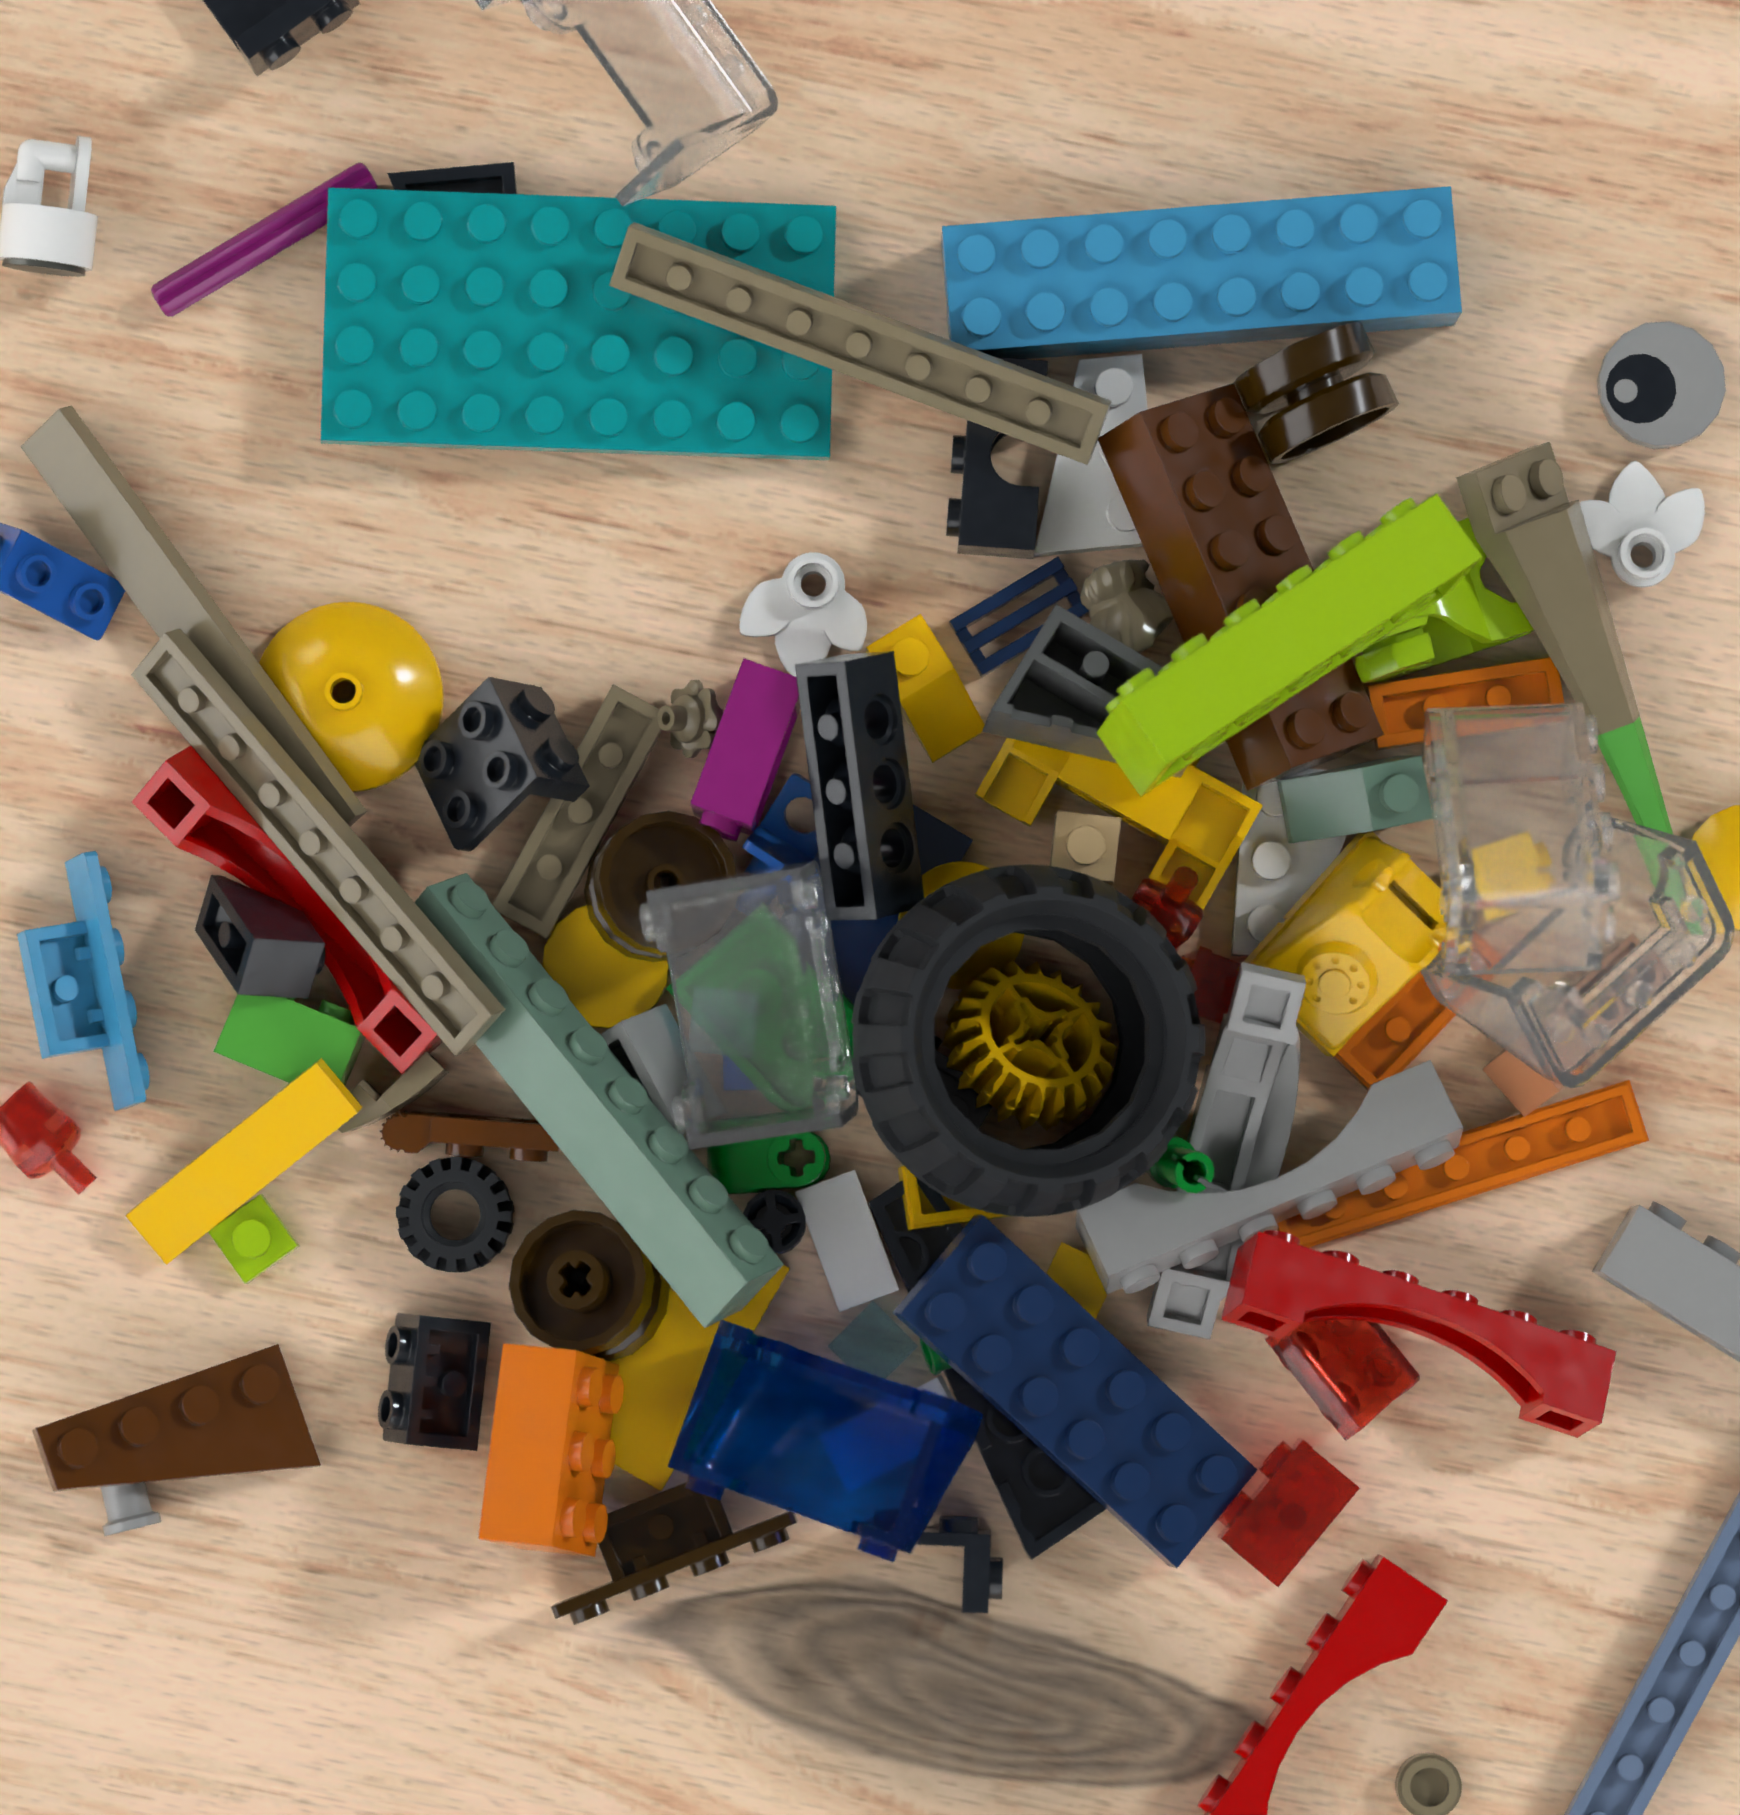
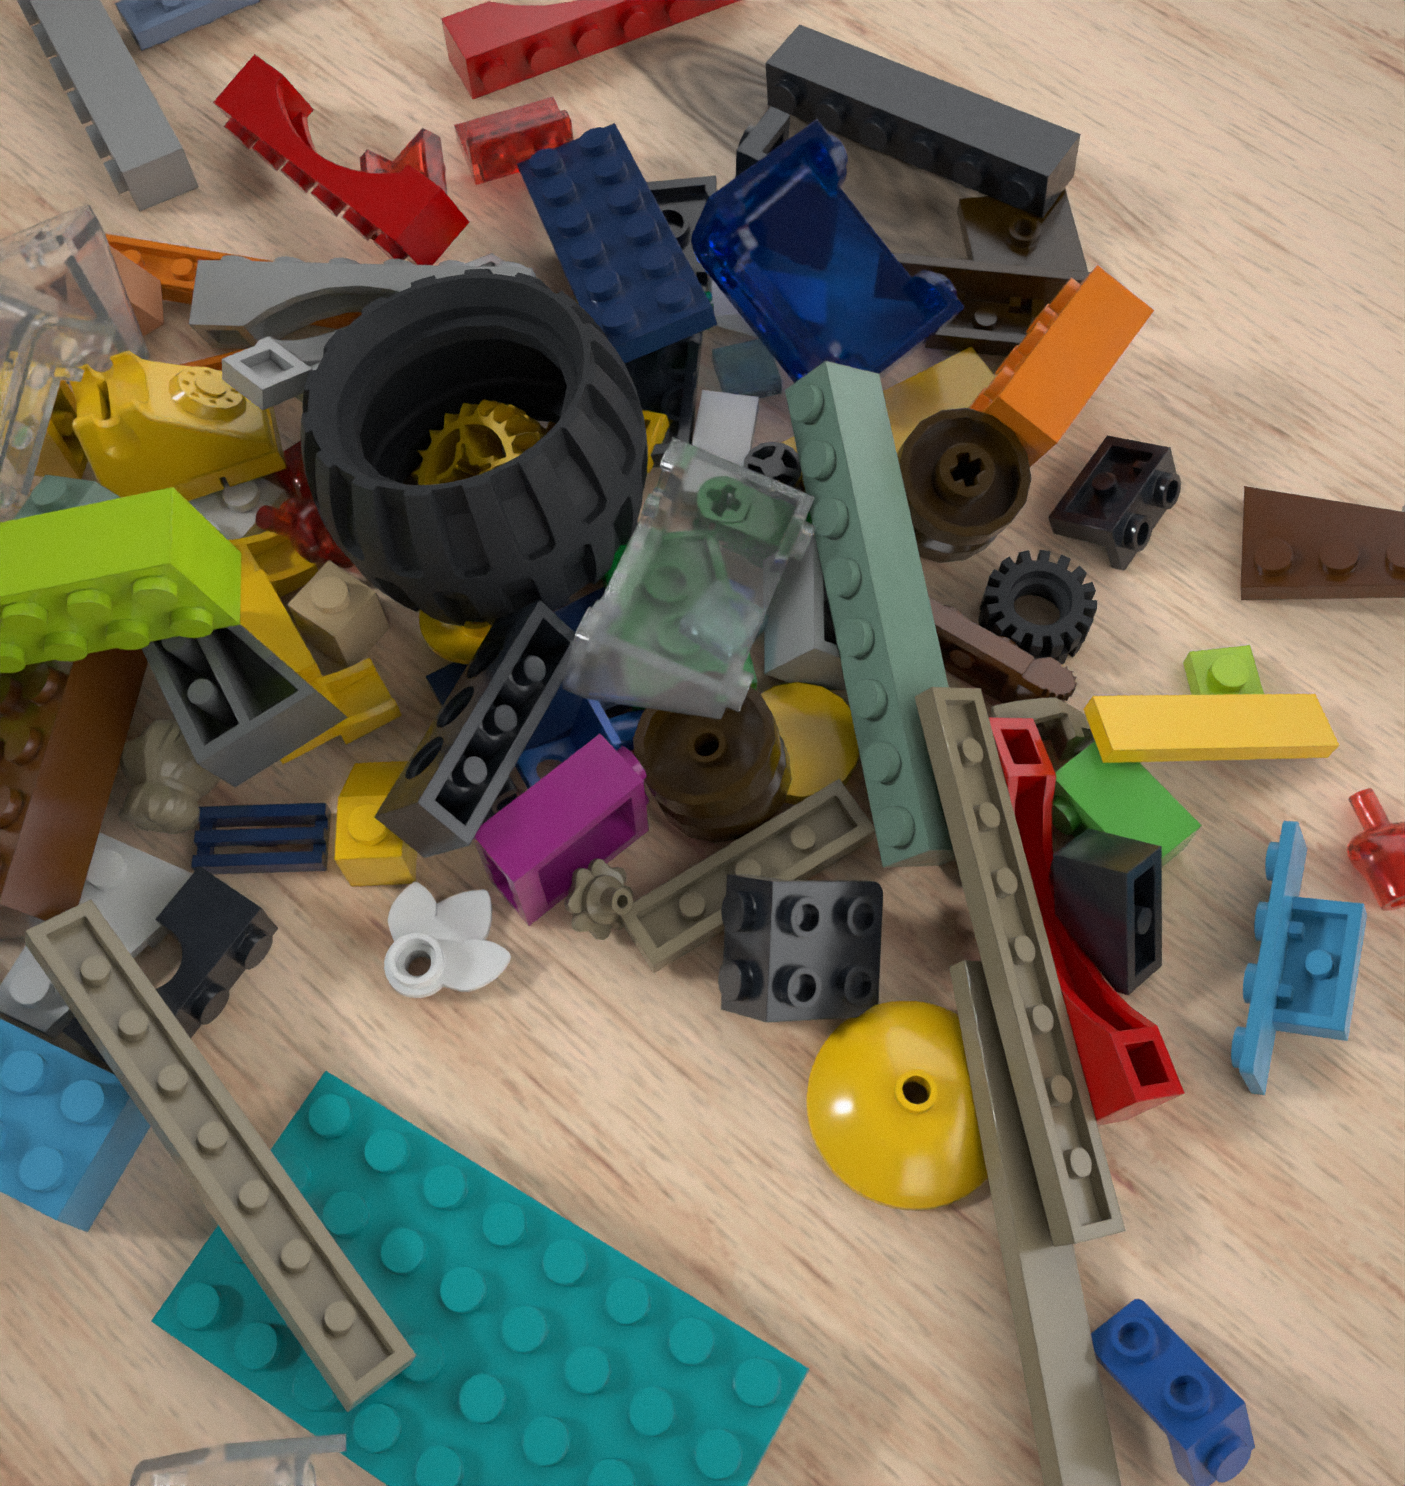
camera: 150 degrees left, 20 degrees down
none -> black brick [765,24,1081,218]
none -> dark brown plate [957,189,1088,272]

